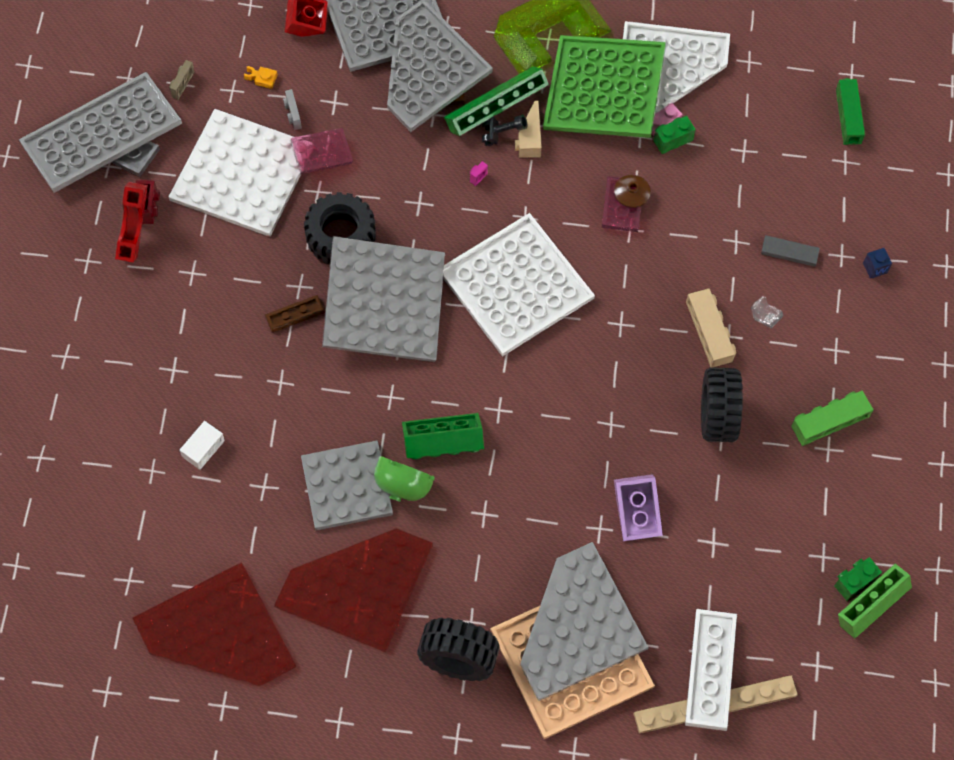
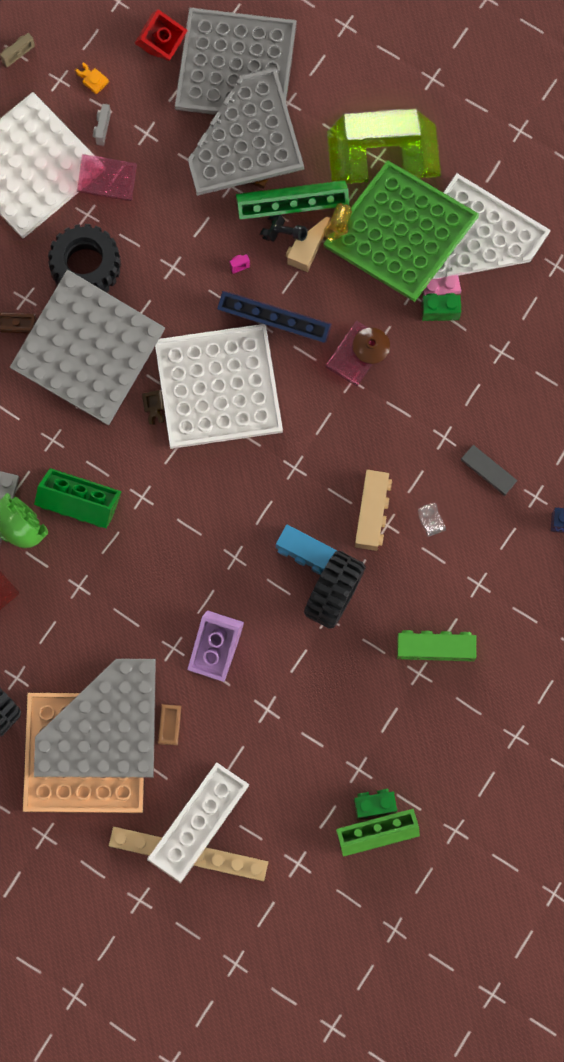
camera: 25 degrees right, 10 degrees up
none -> dark brown plate [142,390,164,425]
none -> medium nougat tile [158,704,181,746]
none -> dark blue brick [217,291,332,343]
none -> dark azure brick [276,525,337,575]
none -> clear yellow piece [324,203,352,241]

